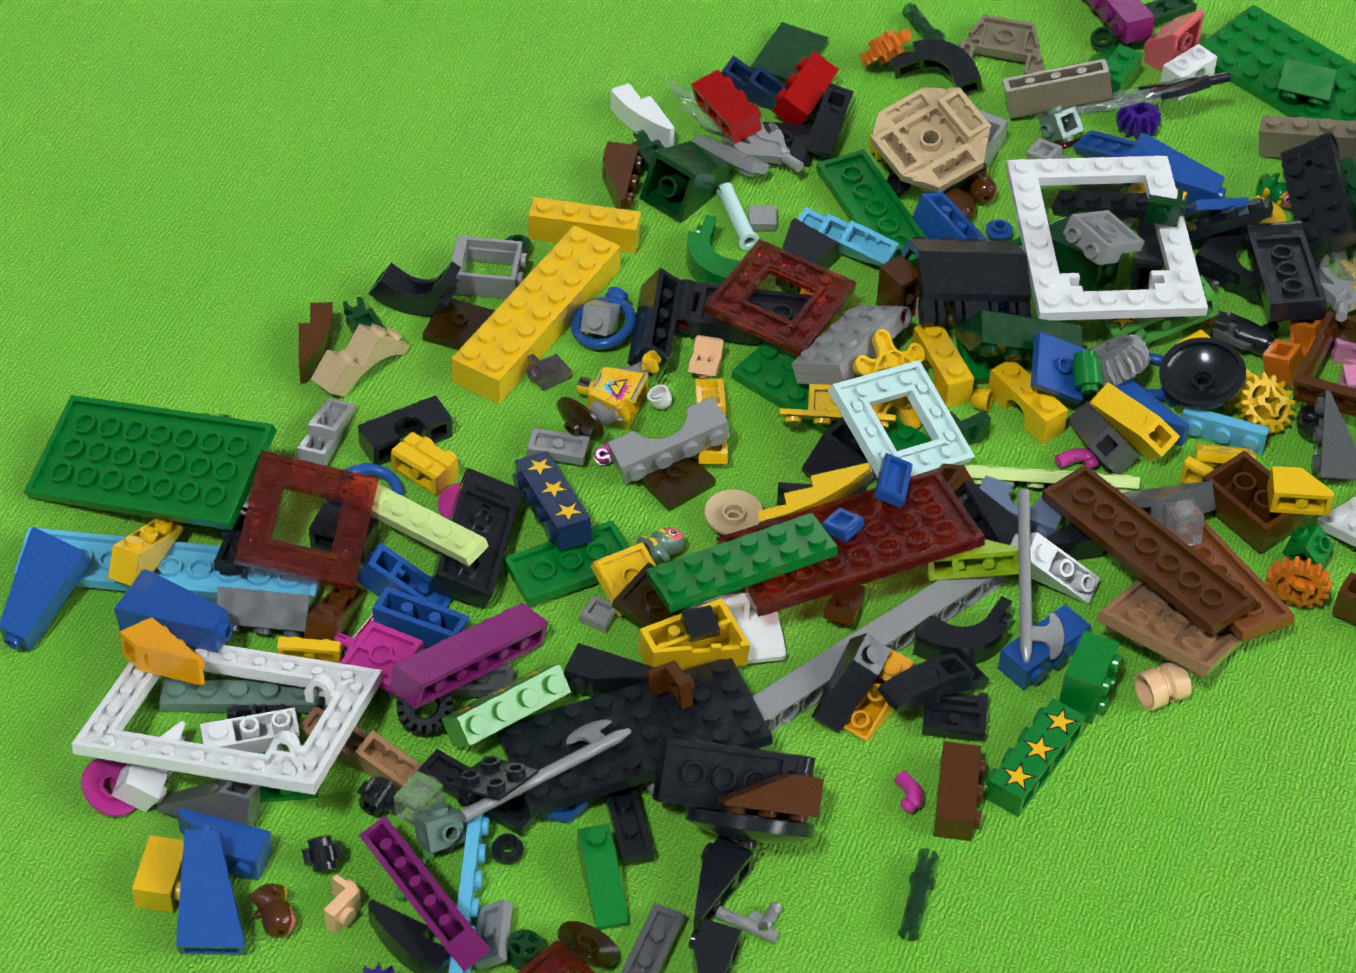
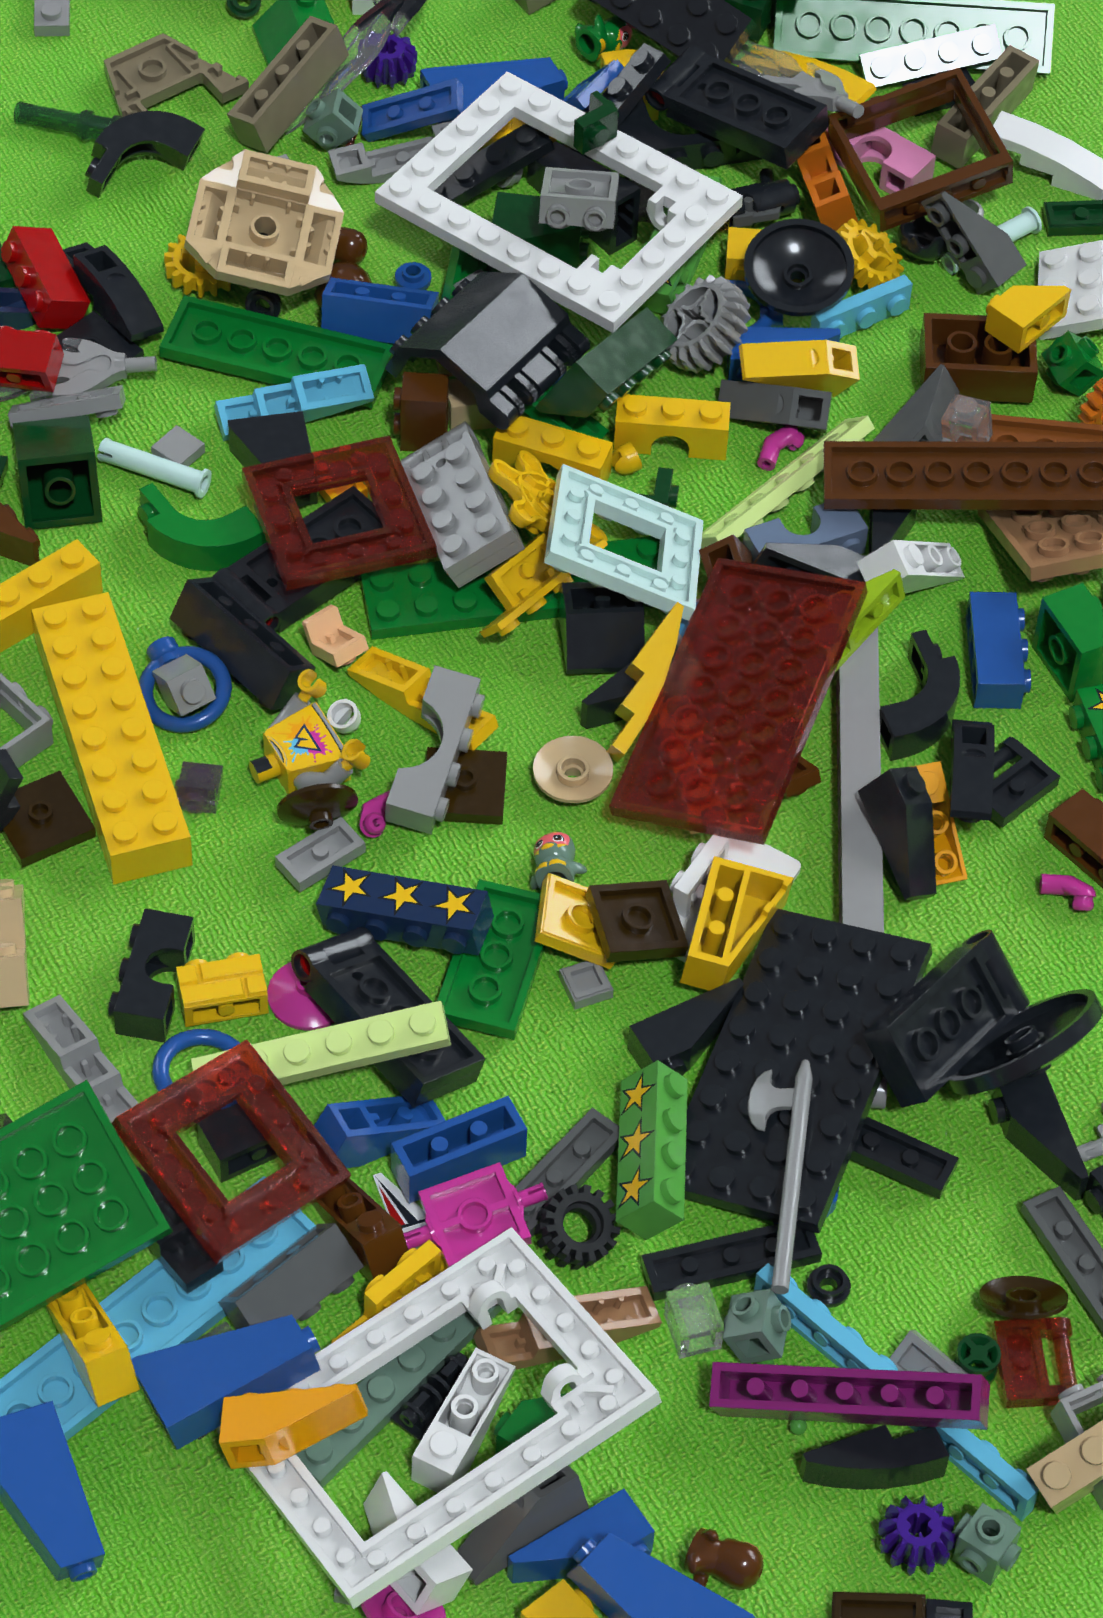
camera: 50 degrees left, 5 degrees up
black gear [301,835,343,872] -> none
light nougat bracket [324,874,361,935] -> none
black gear [357,776,398,816] -> none
magenta brick [389,602,549,709] -> none
black hinge [448,756,539,807] -> none
green slope [577,824,629,930] -> none
green plate [646,513,838,613] -> none
reddish brown bracket [647,660,695,709] -> none
black tile [680,605,720,642] -> none
reddish brown slope [718,772,824,822] -> none
blue tile [821,508,864,542] -> none
orange gear [859,28,913,66] -> none
blue tile [873,453,913,508] -> none
light grey piece [1018,489,1065,664] -> none
blue plate [1030,332,1086,404] -> none
green brick [1072,350,1103,394] -> none
yellow tile [1179,456,1214,484] -> none
yellow plate [1194,443,1256,467] -> none

